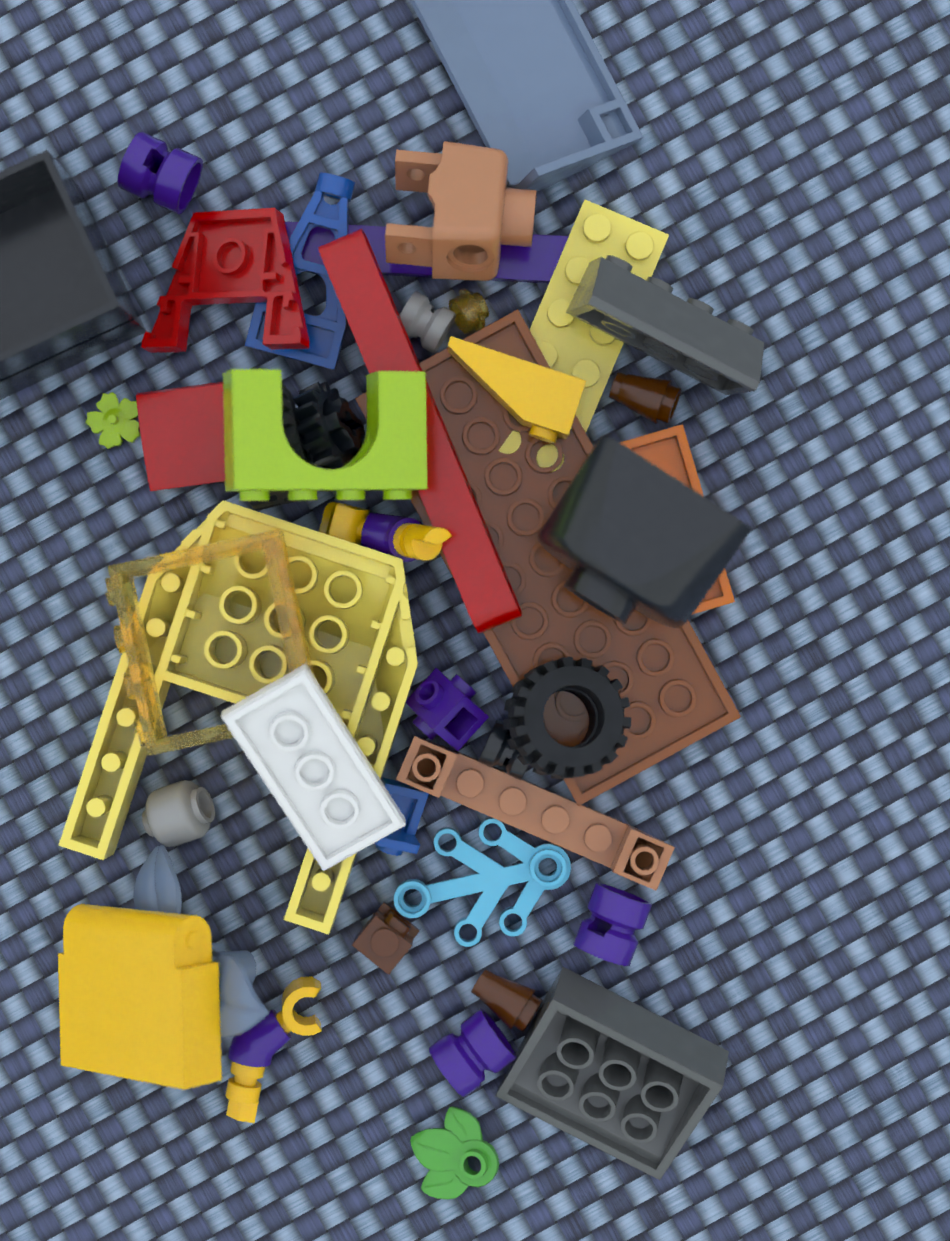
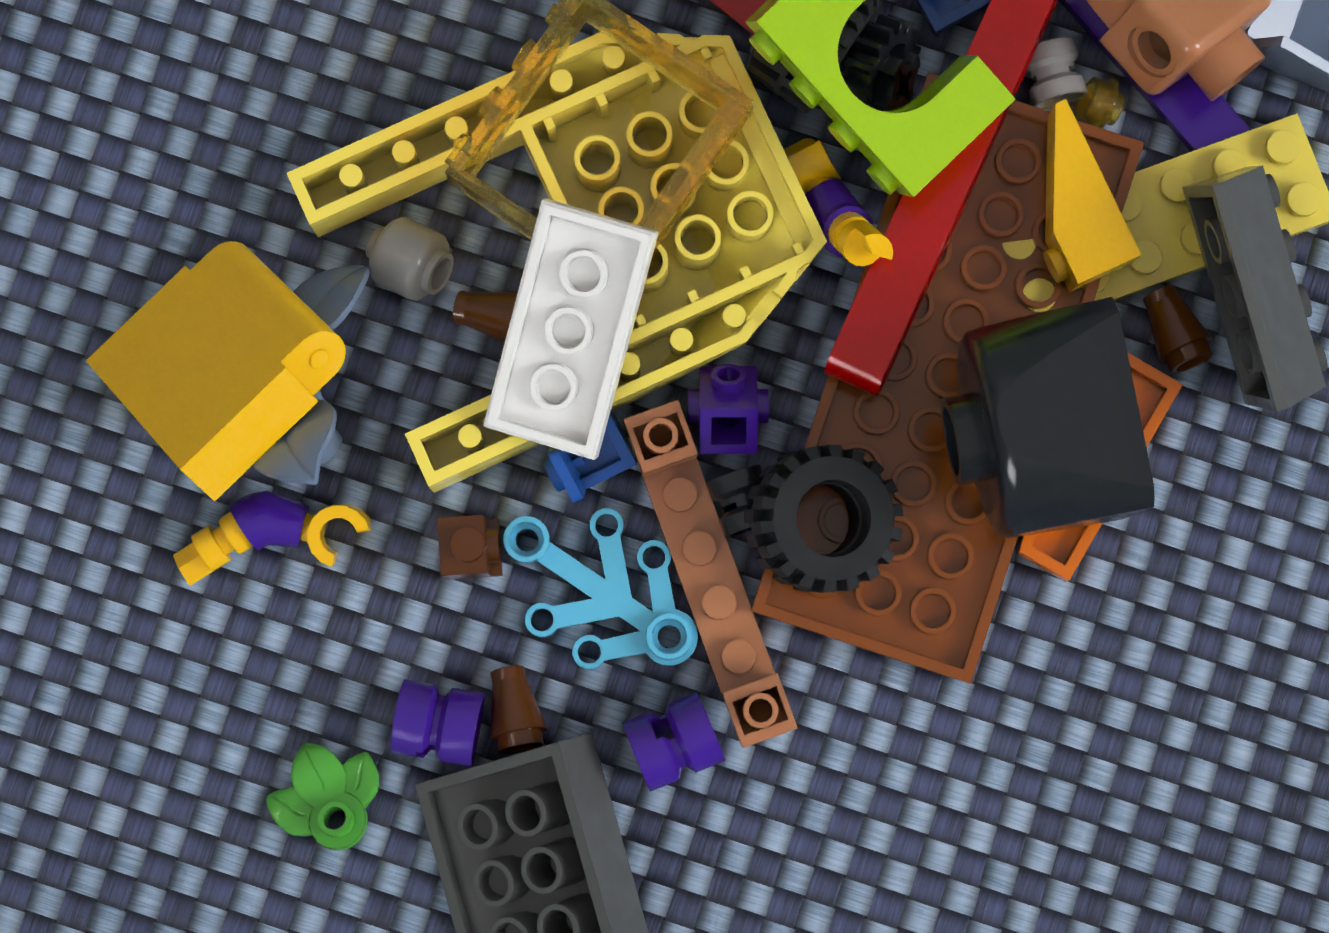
camera: 45 degrees right, 5 degrees down
none -> reddish brown cone [453,291,518,342]

